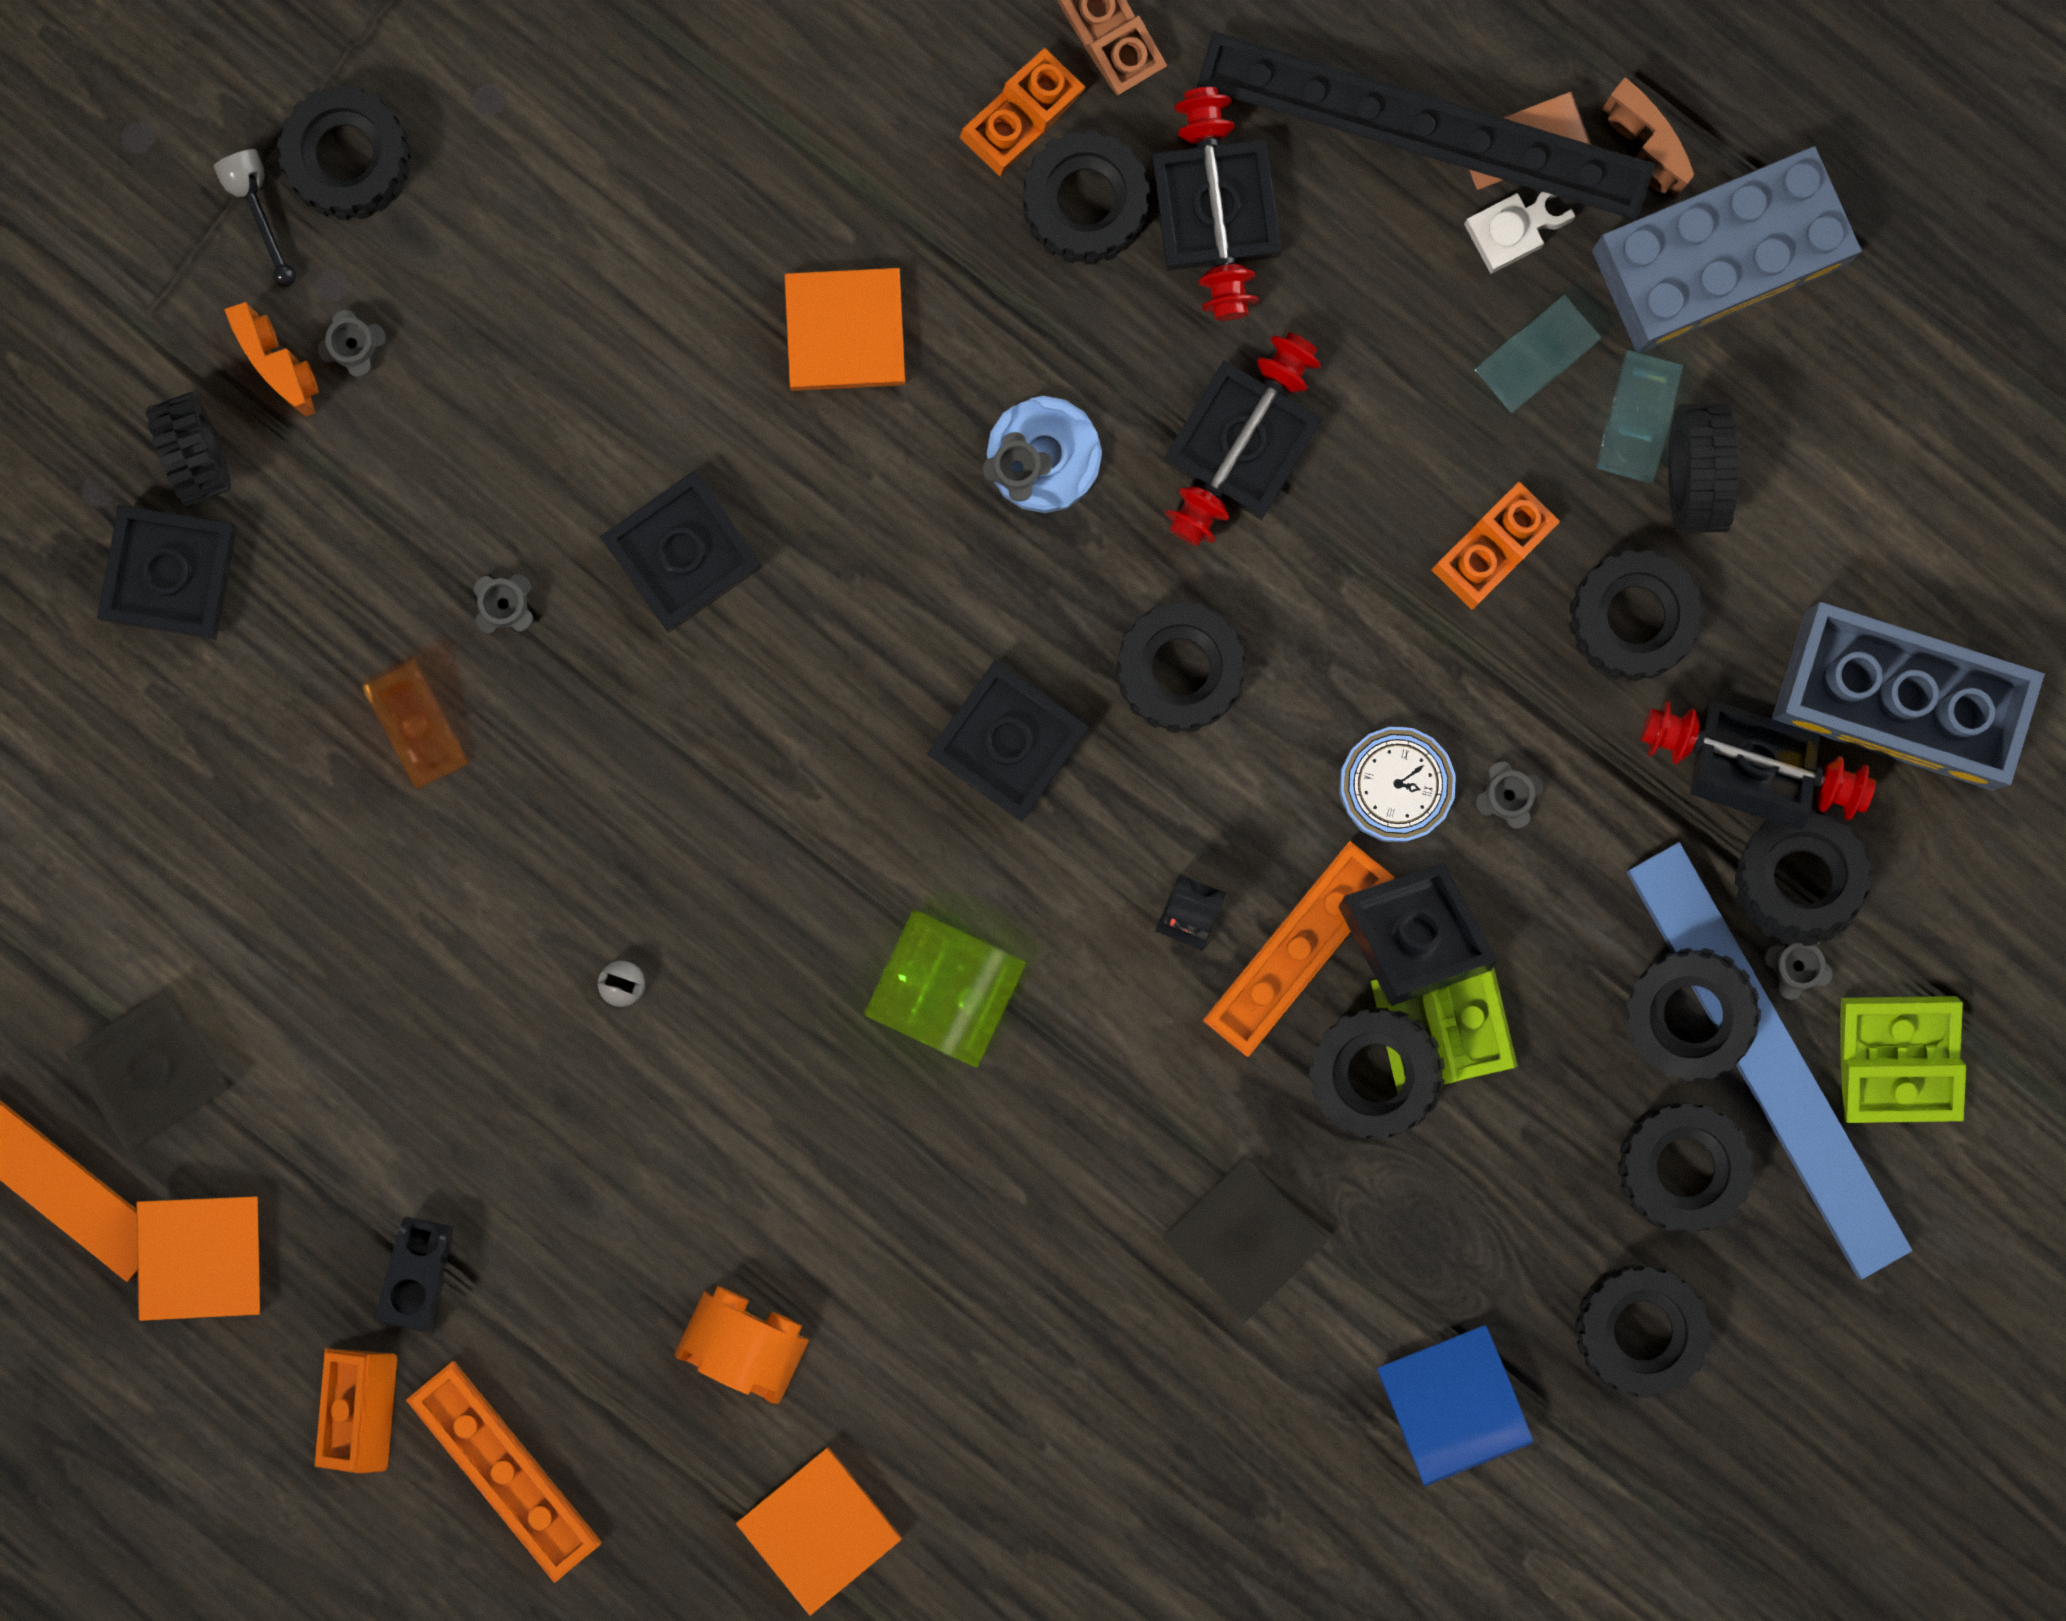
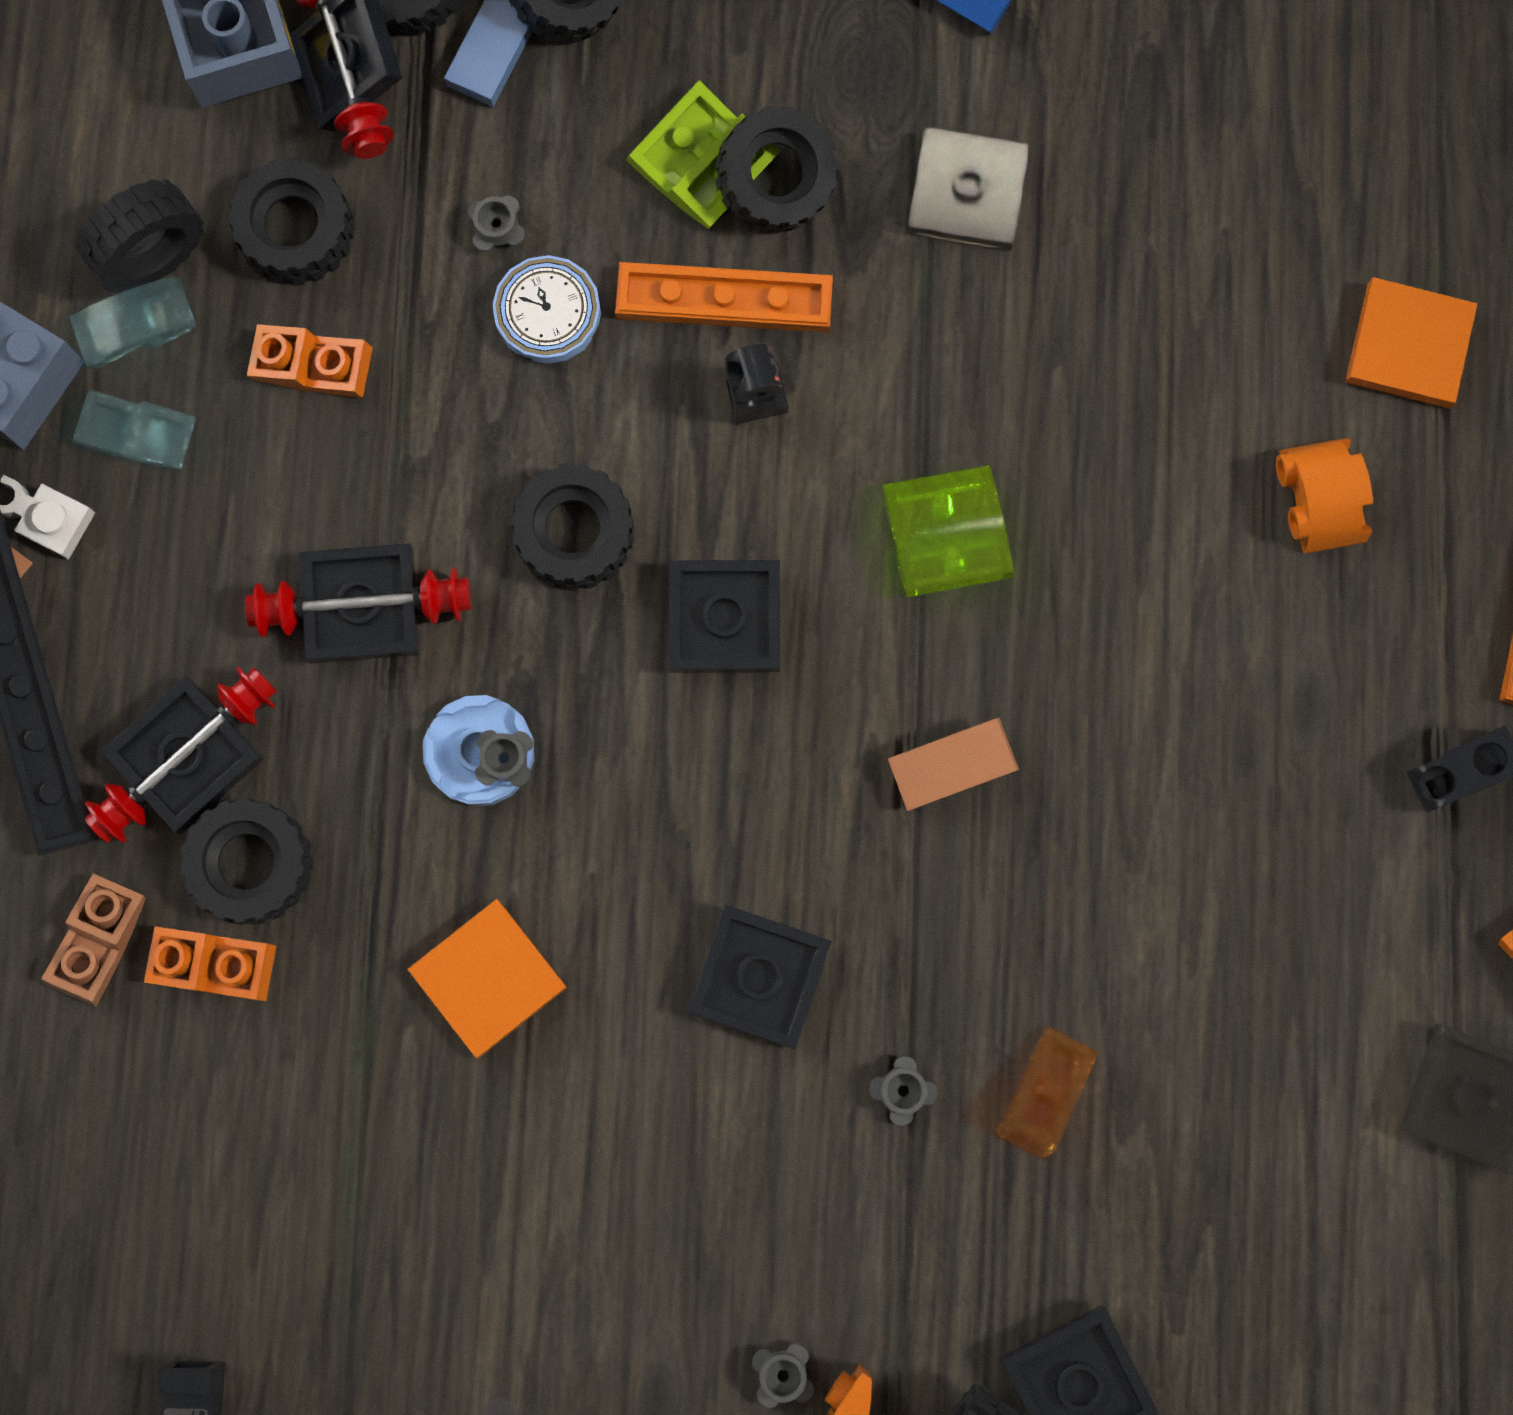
camera: 125 degrees left, 5 degrees down
light grey hinge [597,960,646,1007] -> none
black plate [1338,862,1498,1006] -> none
none -> nougat slope [888,718,1019,811]

